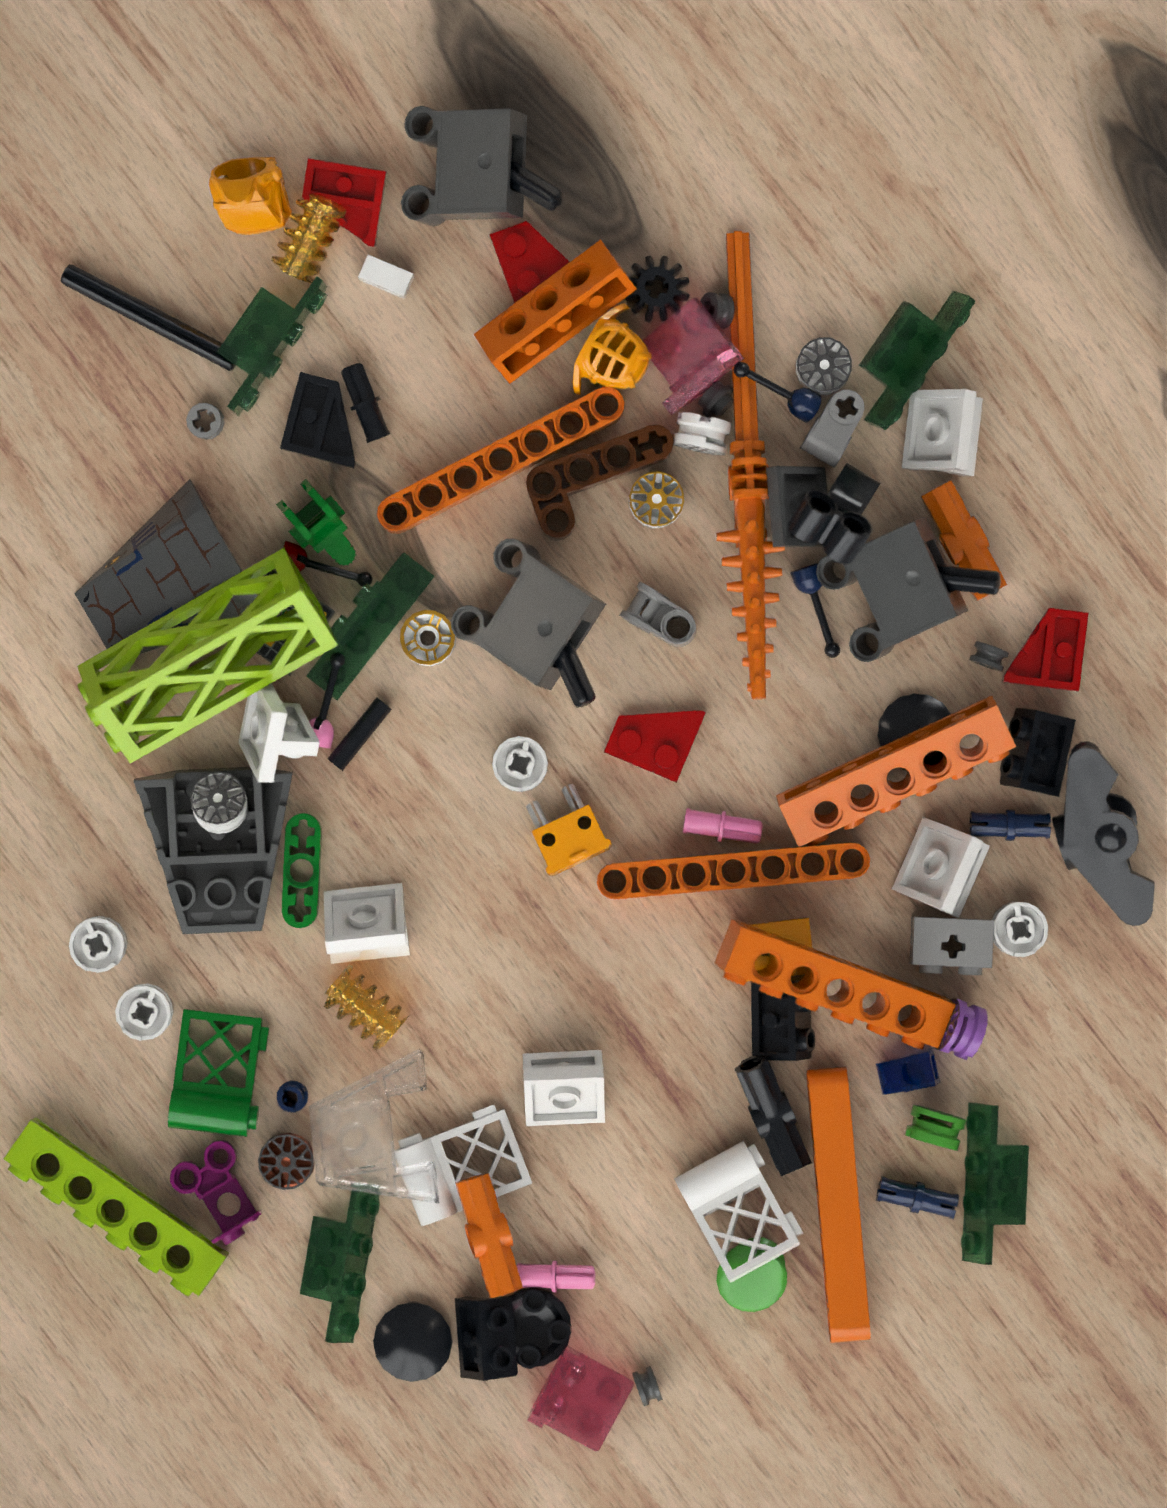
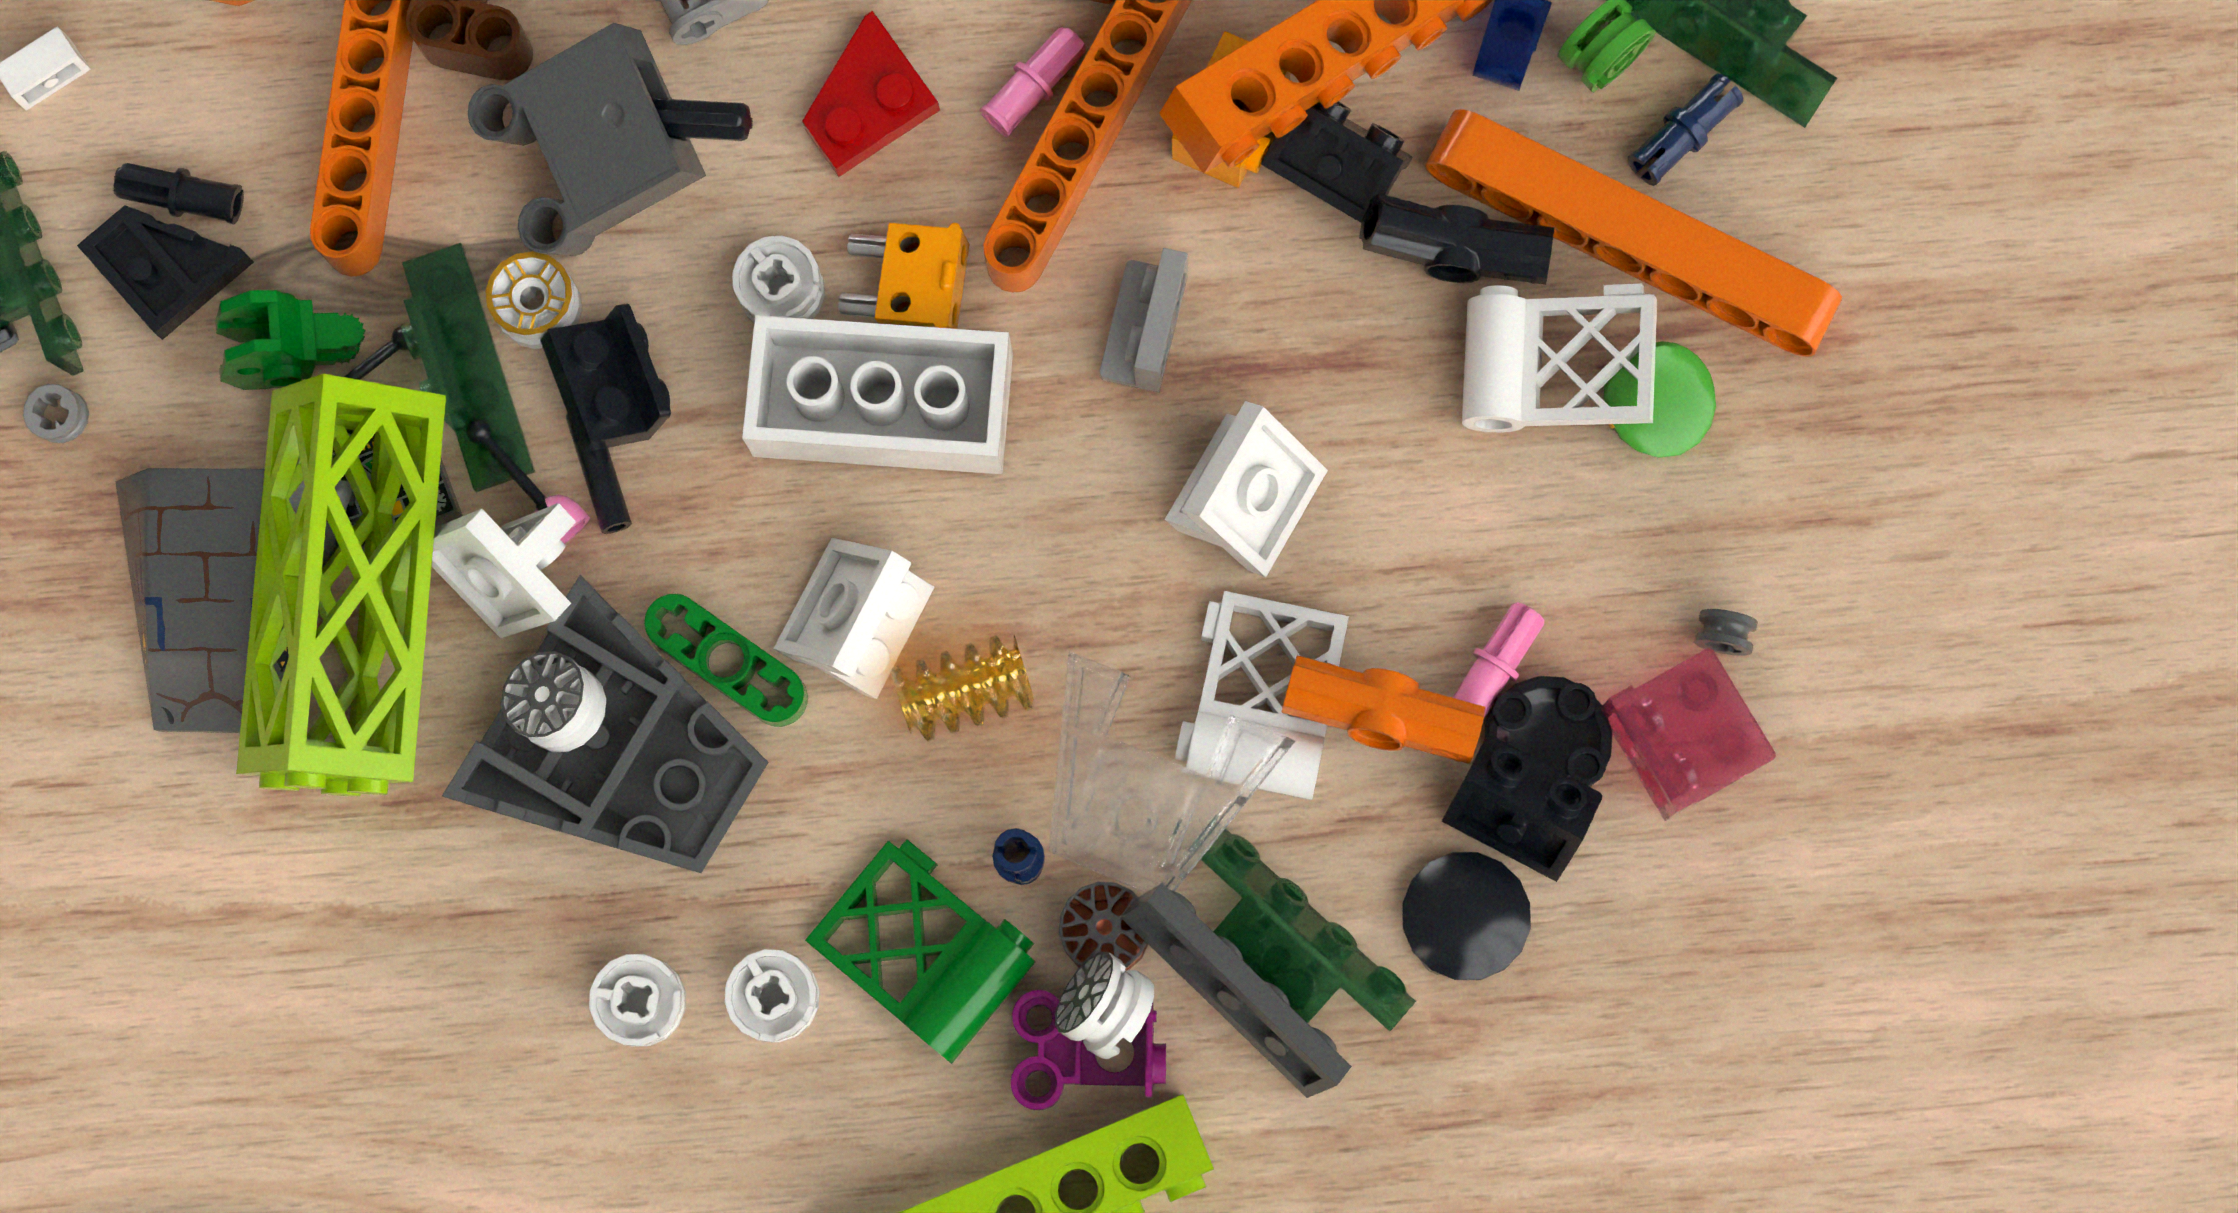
camera: 50 degrees left, 10 degrees down
none -> black bracket [540,303,671,453]
none -> white brick [742,315,1013,474]
none -> white wheel [1055,952,1154,1059]
none -> light grey bracket [1100,248,1188,393]
none -> dark grey plate [1120,883,1352,1098]

